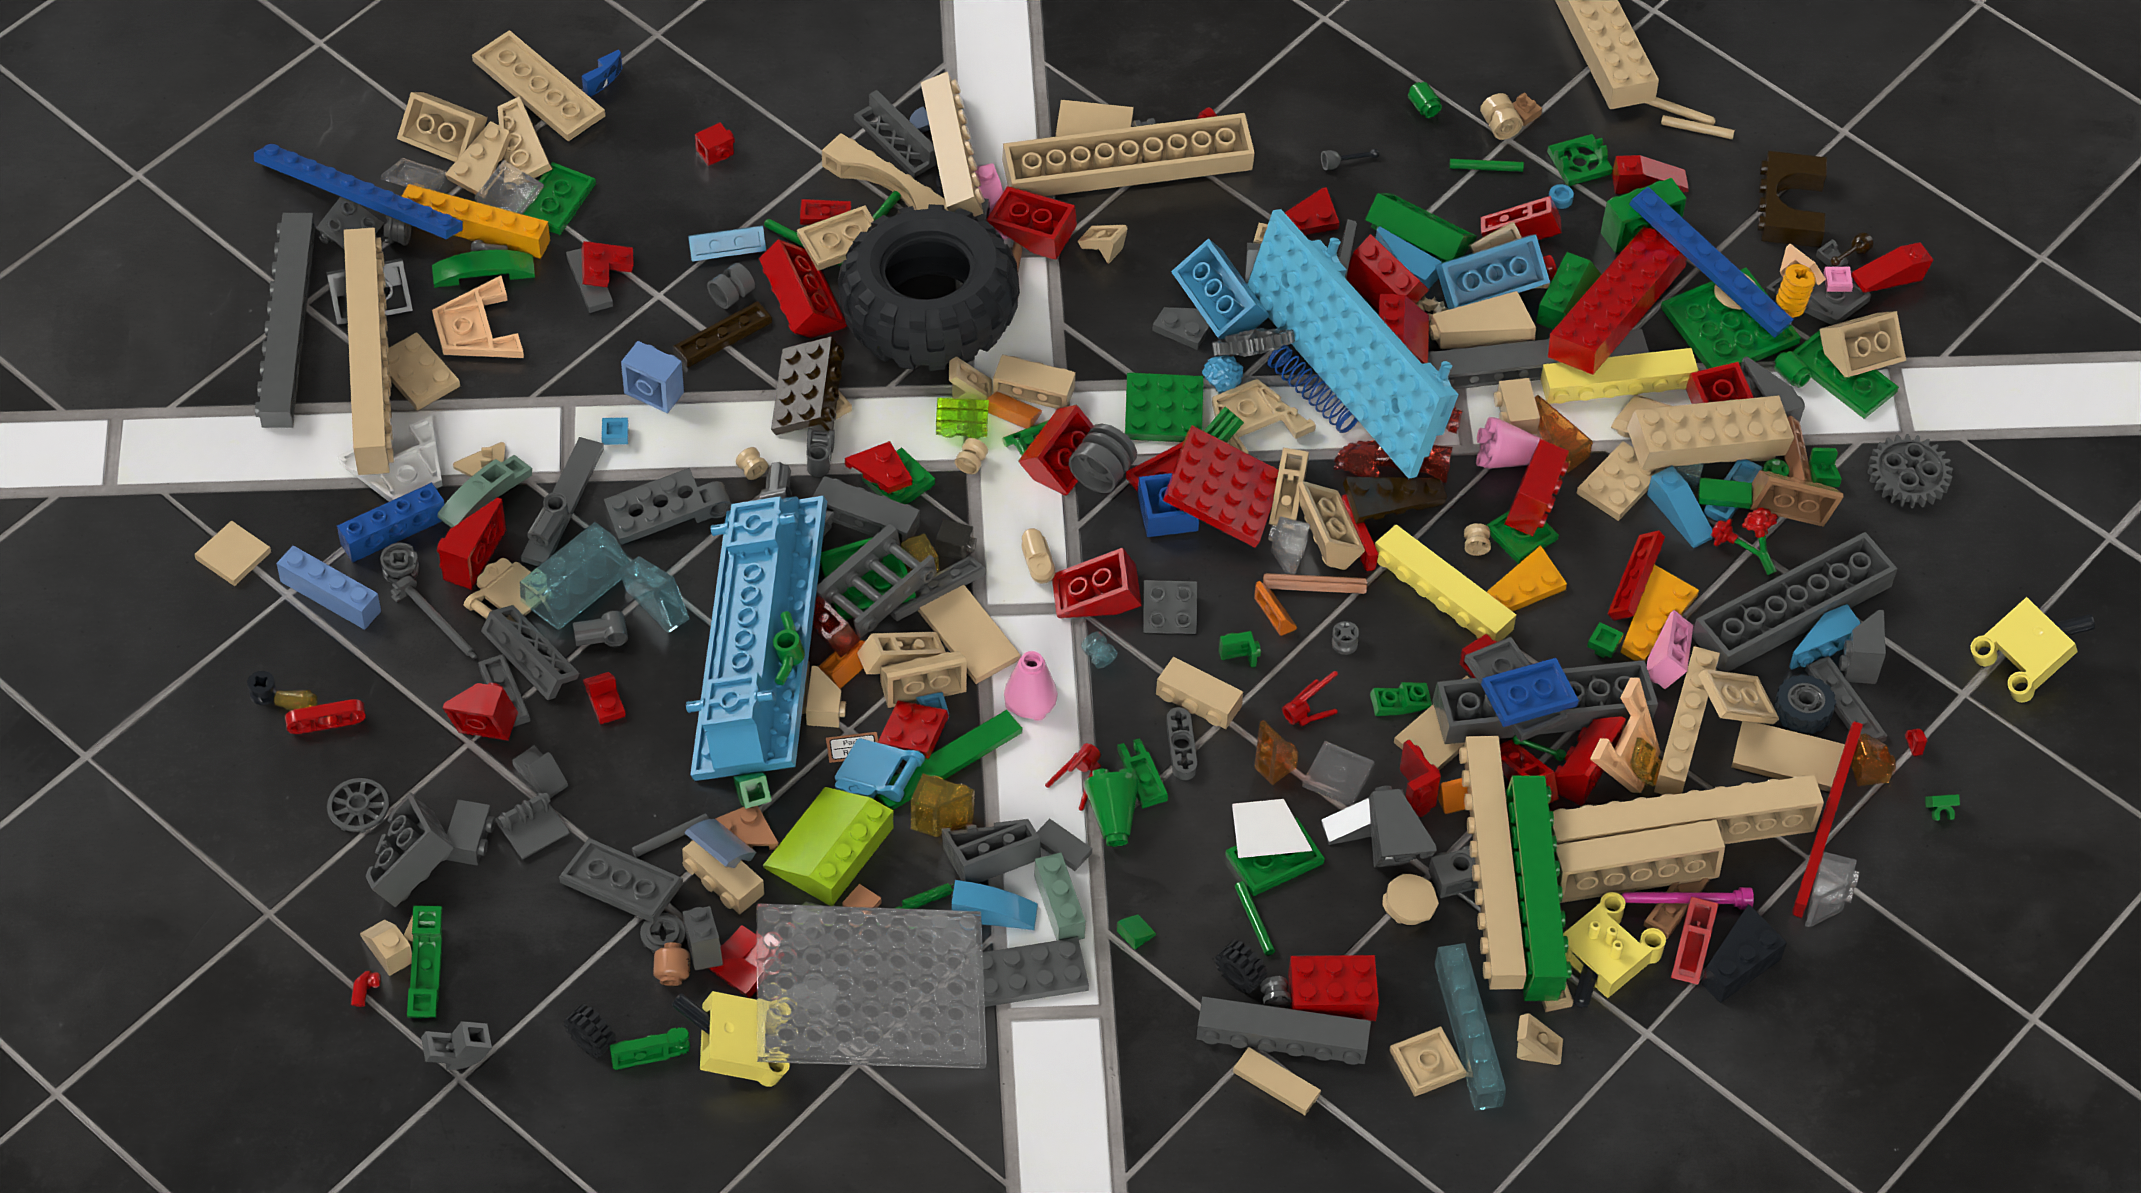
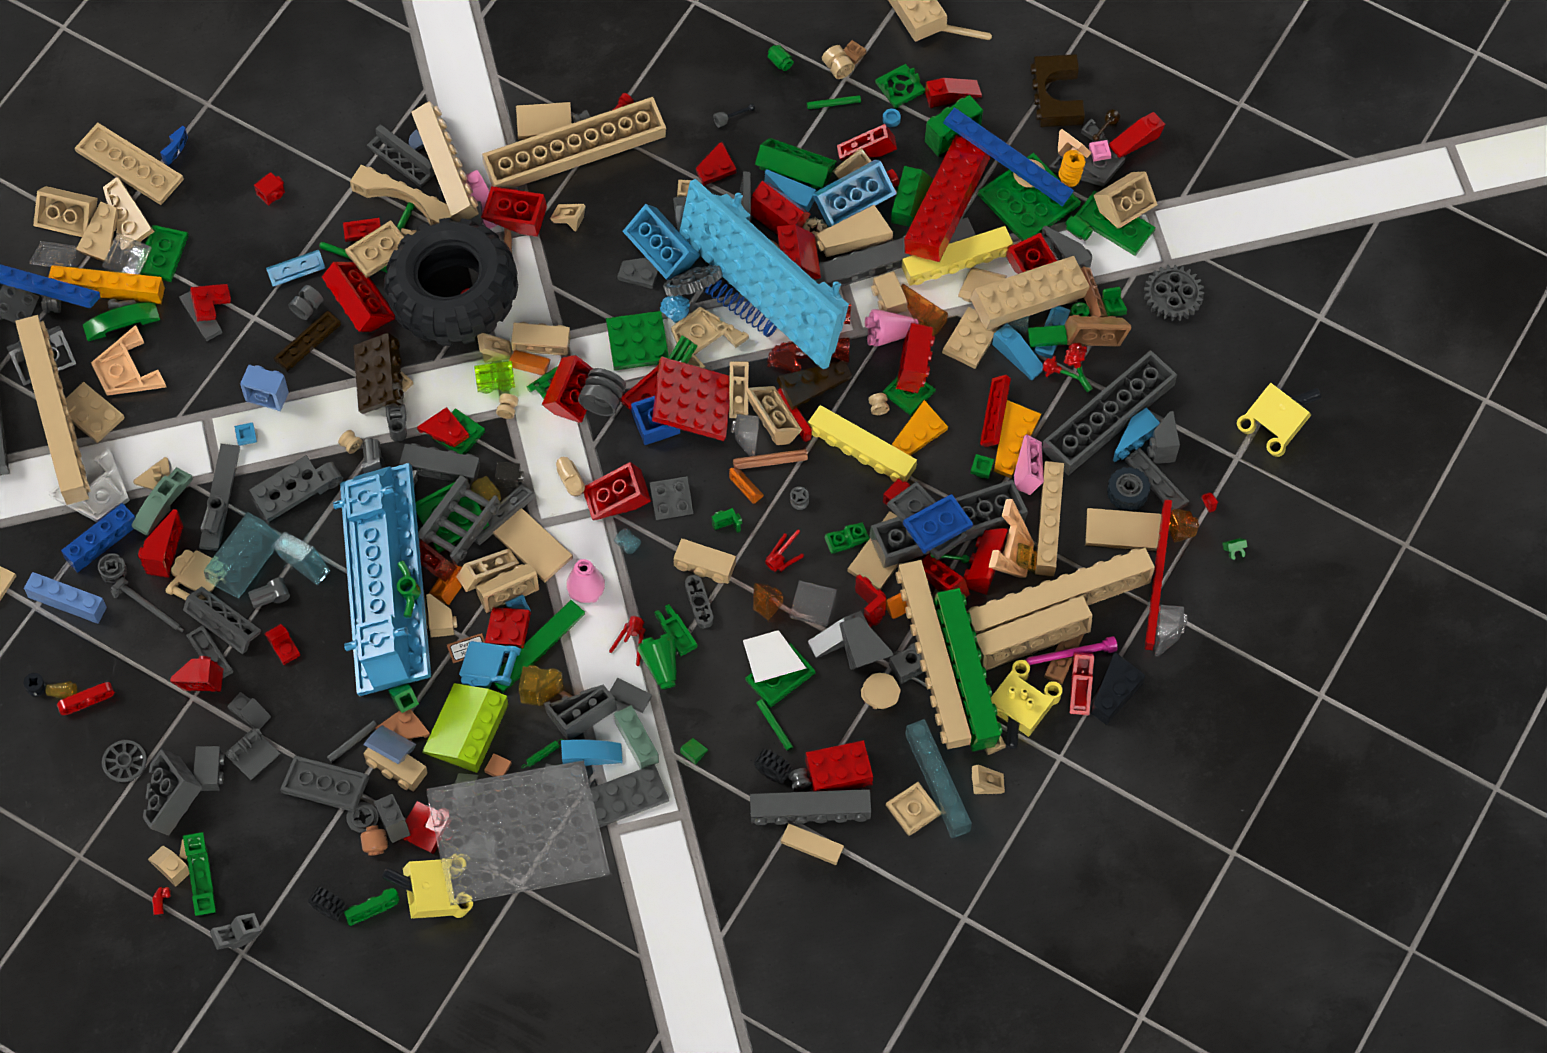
camera: 10 degrees left, 10 degrees up
tan bar [1661,115,1735,140] -> none
tan tile [1698,669,1779,725] -> none

